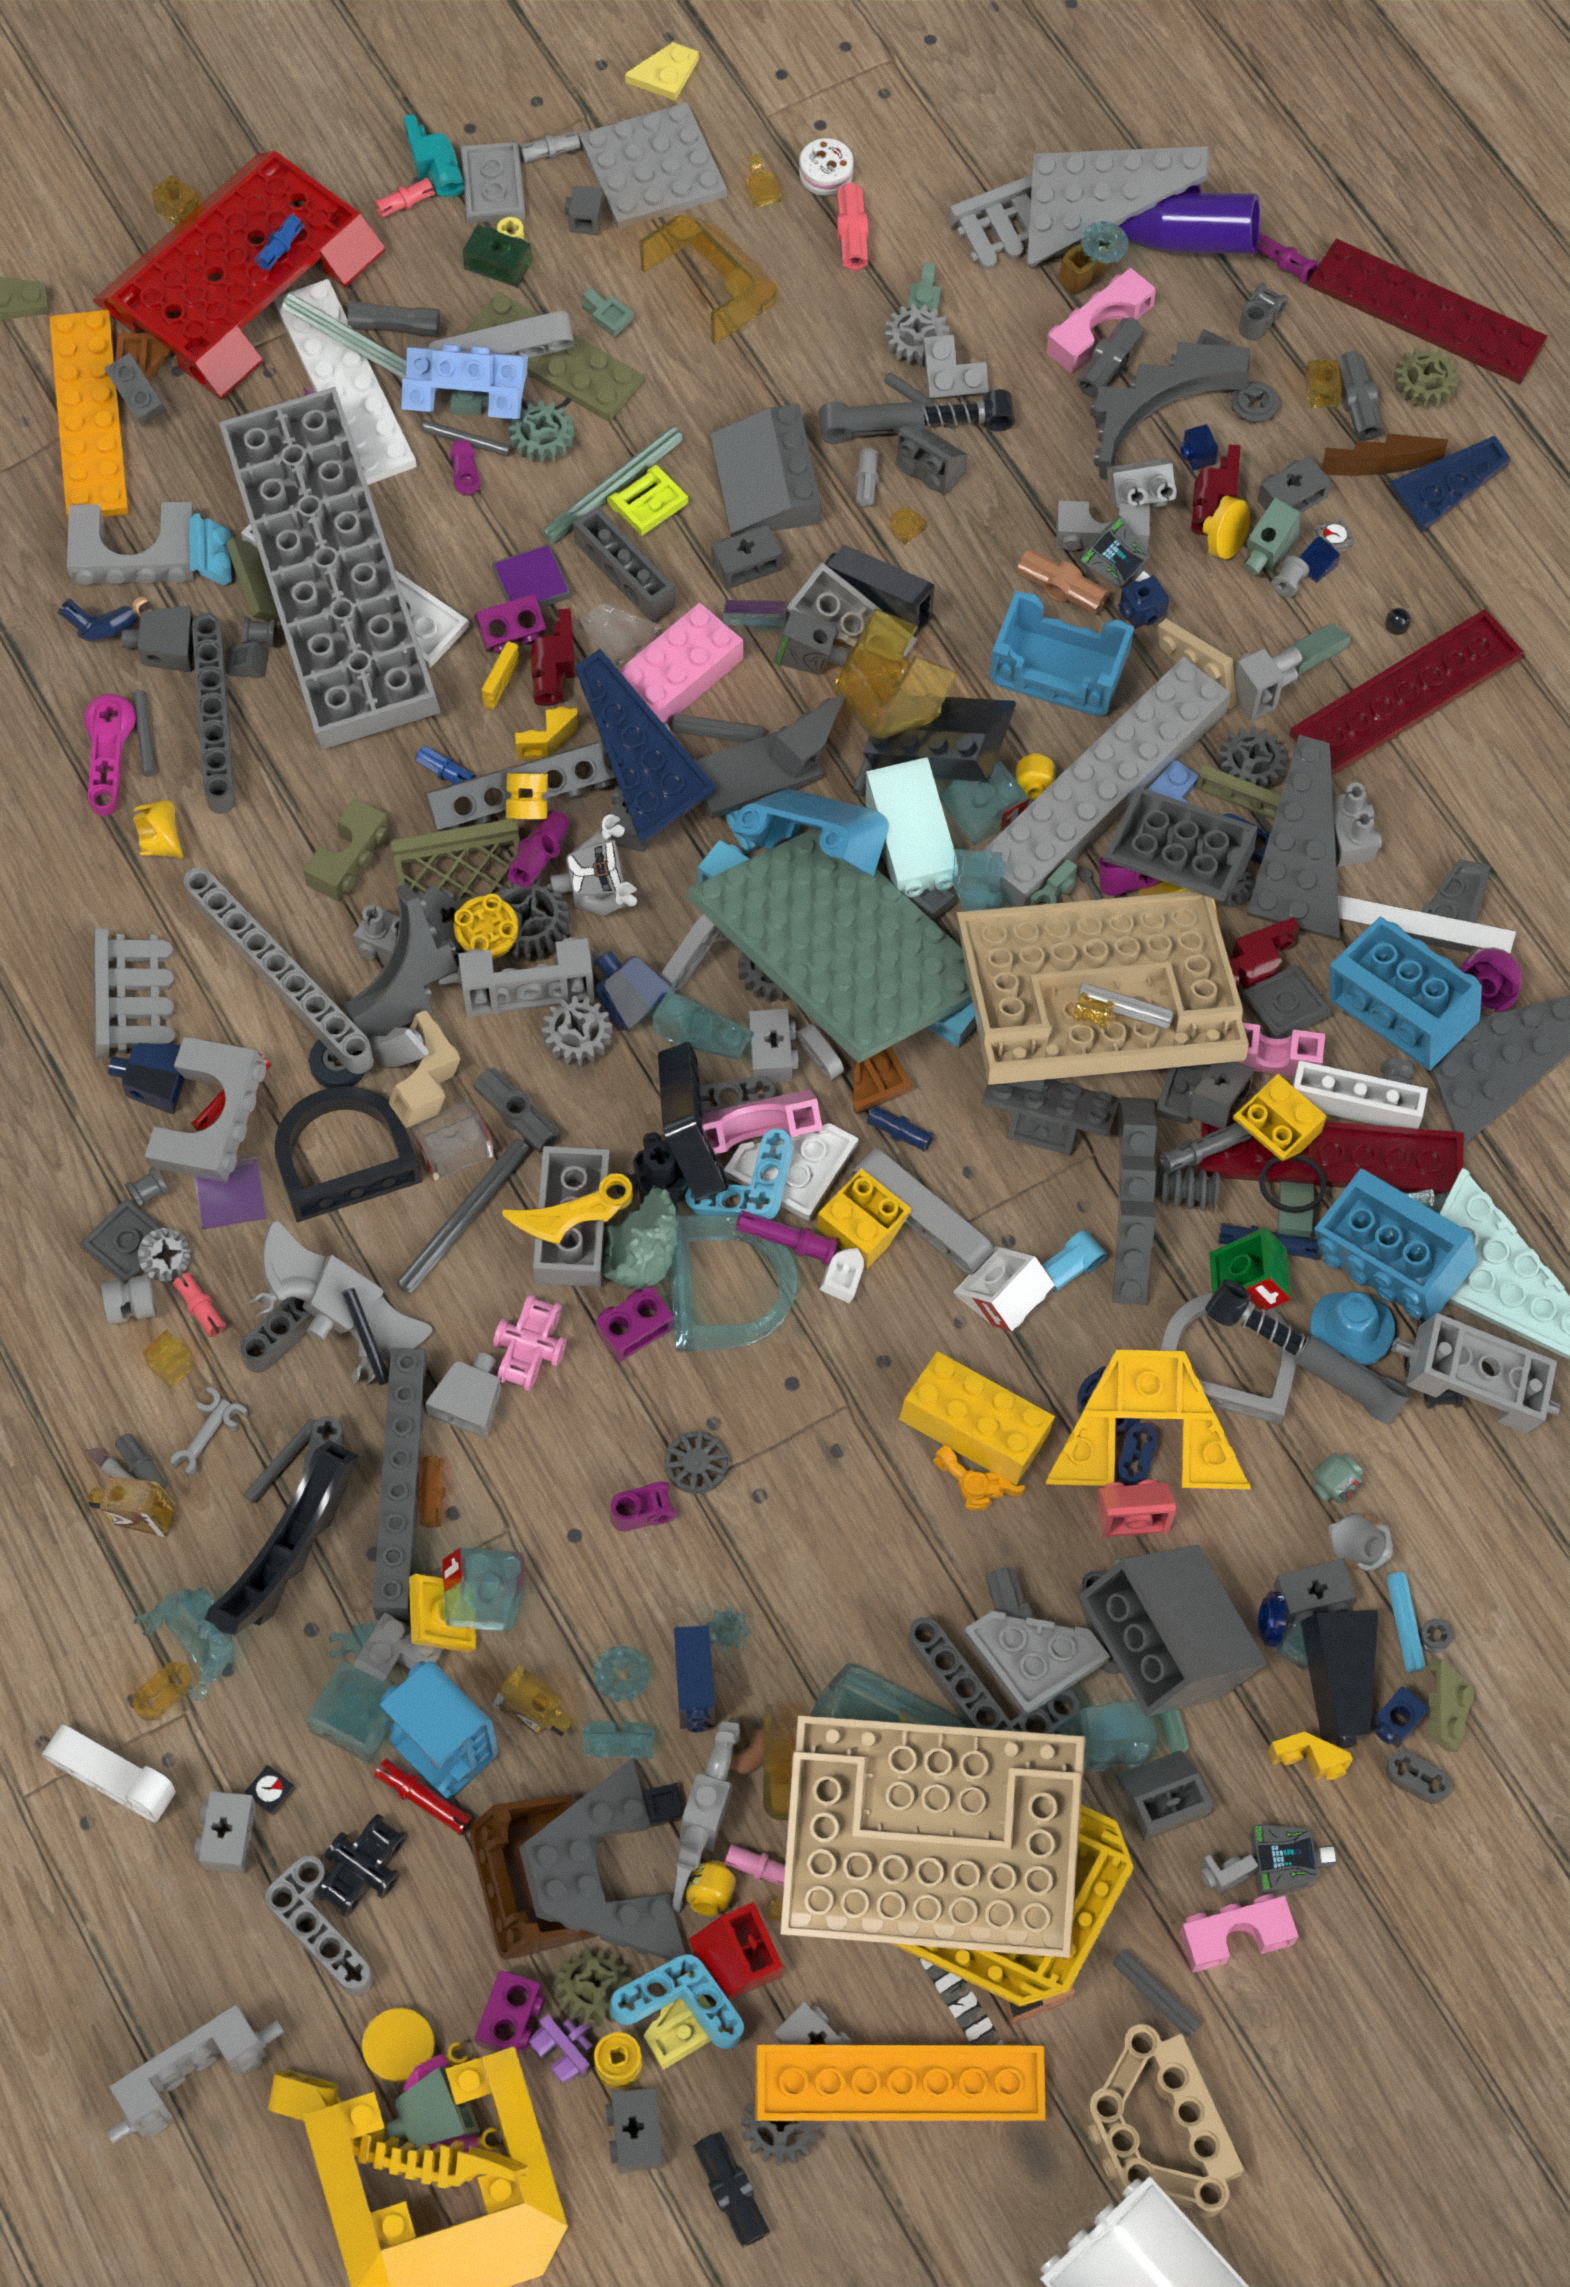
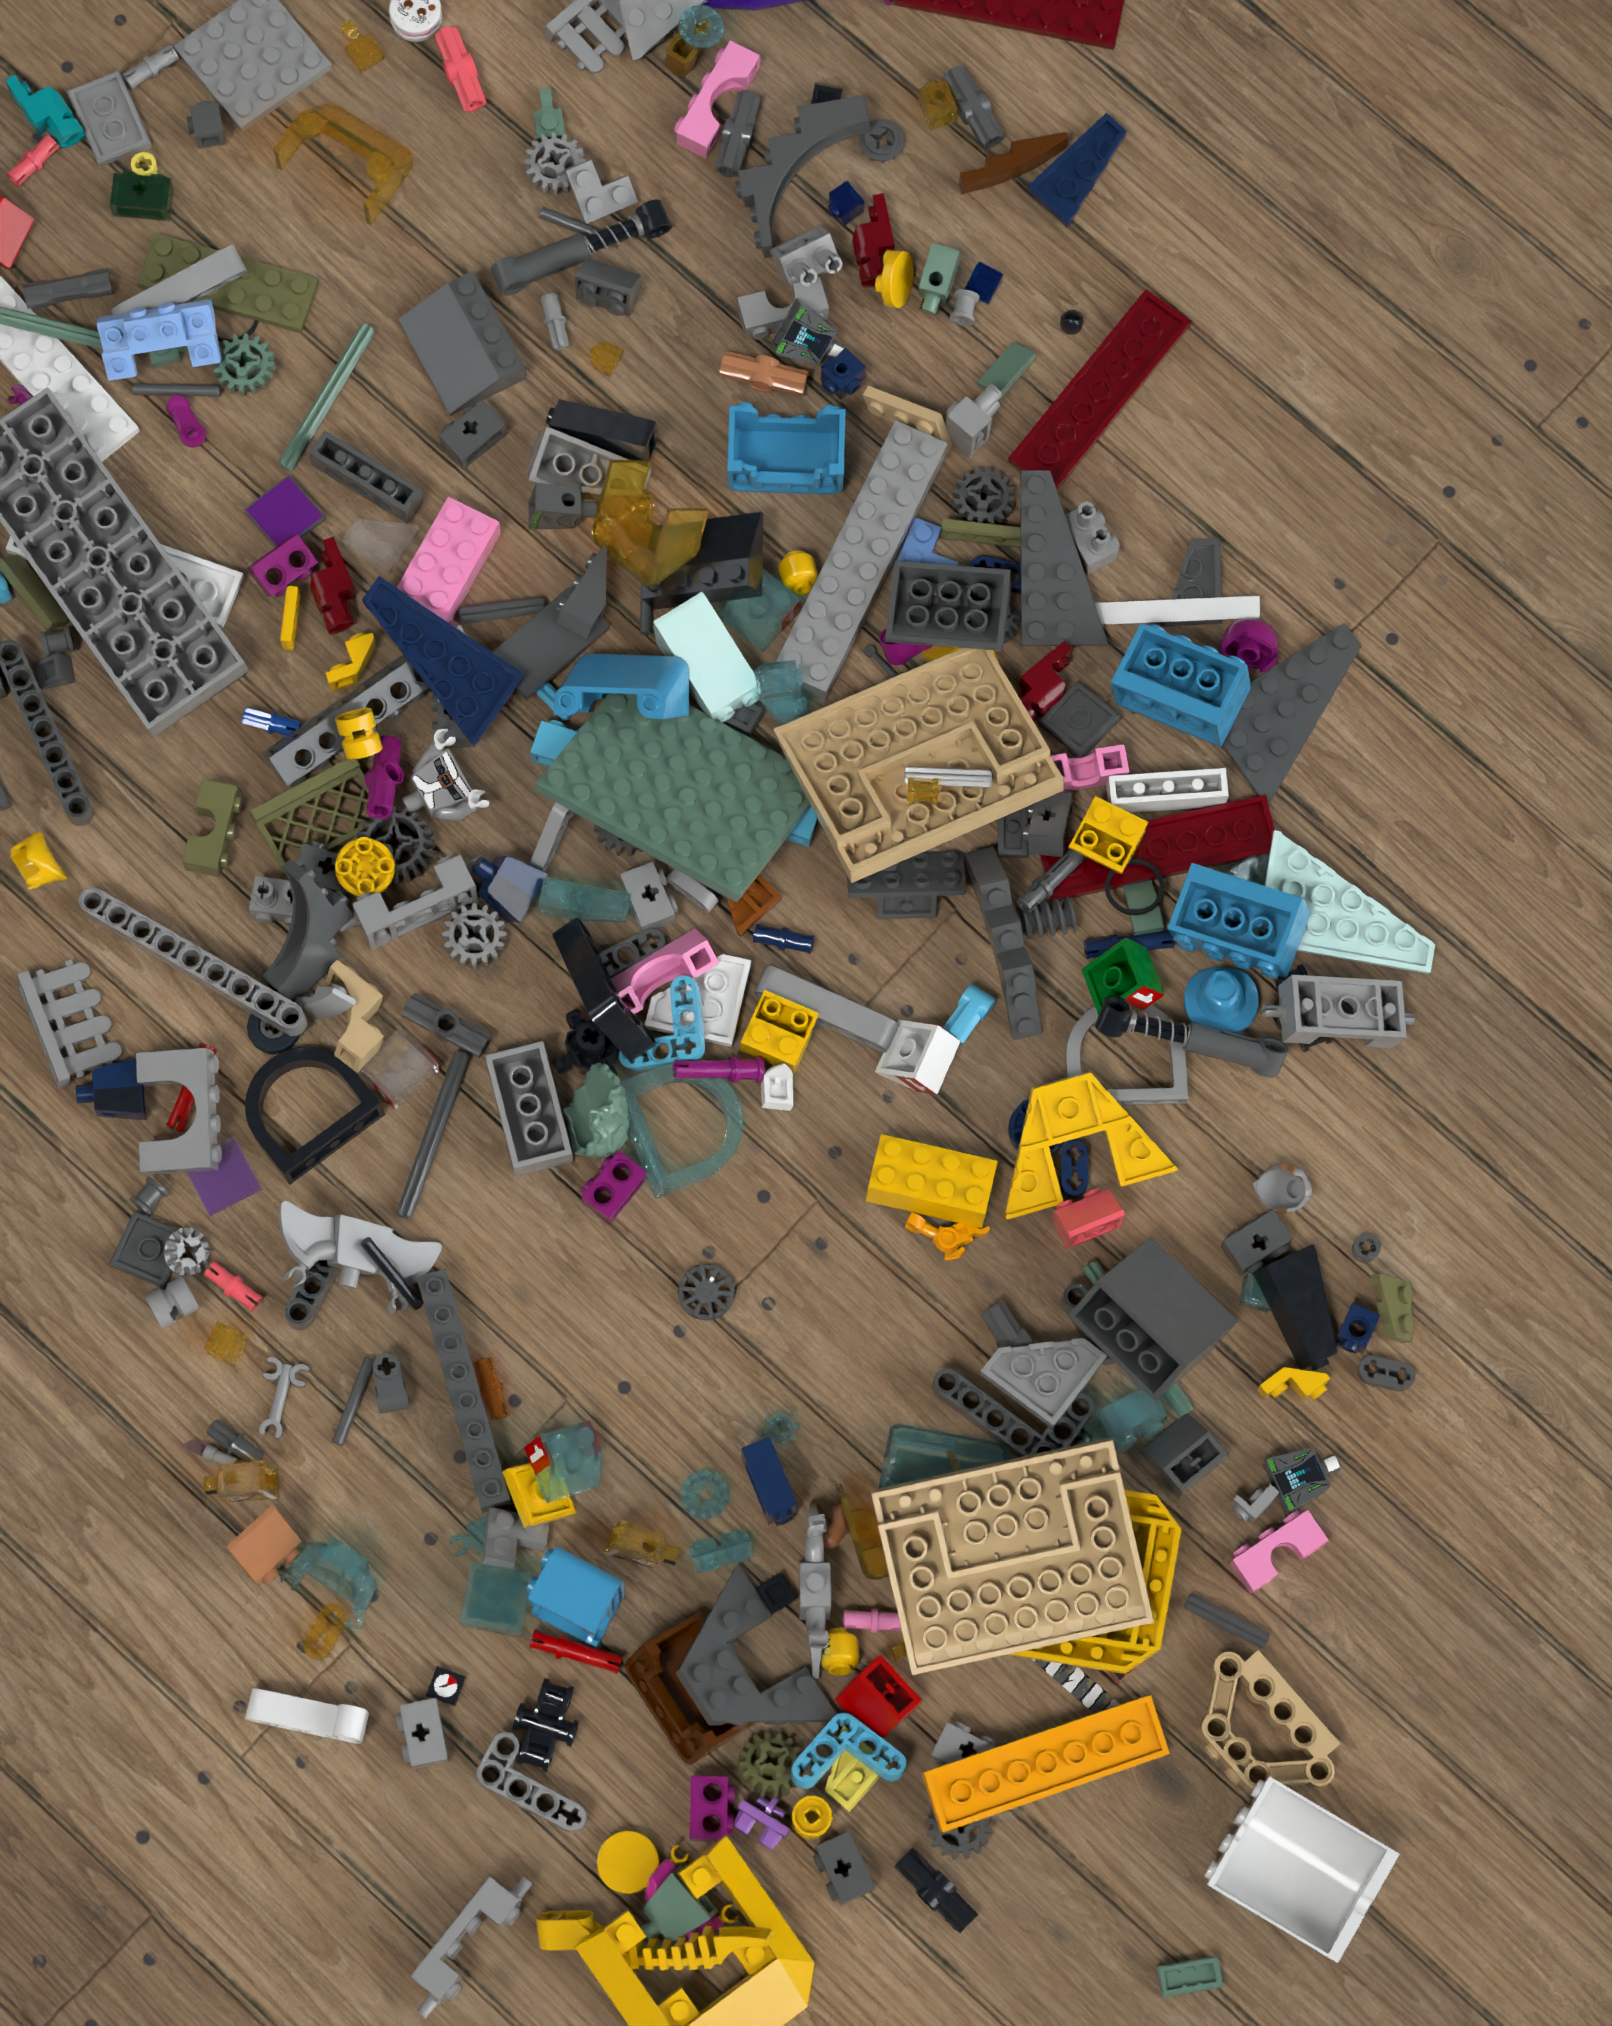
camera: 20 degrees left, 10 degrees up
black arch [205,1440,359,1636] -> none
light grey torso [426,1352,501,1439] -> none
bright pink axle [493,1294,567,1392] -> none
yellow piece [502,1173,633,1244] -> none
sand green plate [582,287,634,337] -> none
neon yellow plate [607,465,688,536] -> none
magenta piece [610,1481,677,1532] -> none
tile [723,600,786,626] -> none
sand green plate [1029,859,1077,906] -> none
dark grey piece [1239,282,1288,340] -> none
dark grey brick [1257,456,1331,513] -> none
clear blue gear [1258,1591,1287,1647] -> none
sand green head [1312,1453,1364,1503] -> none
tile [1314,517,1356,556] -> none
dark grey wheel [1381,1058,1414,1085] -> none
medium azure axle [1387,1572,1425,1673] -> none
olive gear [1393,346,1460,408] -> none
none -> nougat slope [226,1505,304,1587]

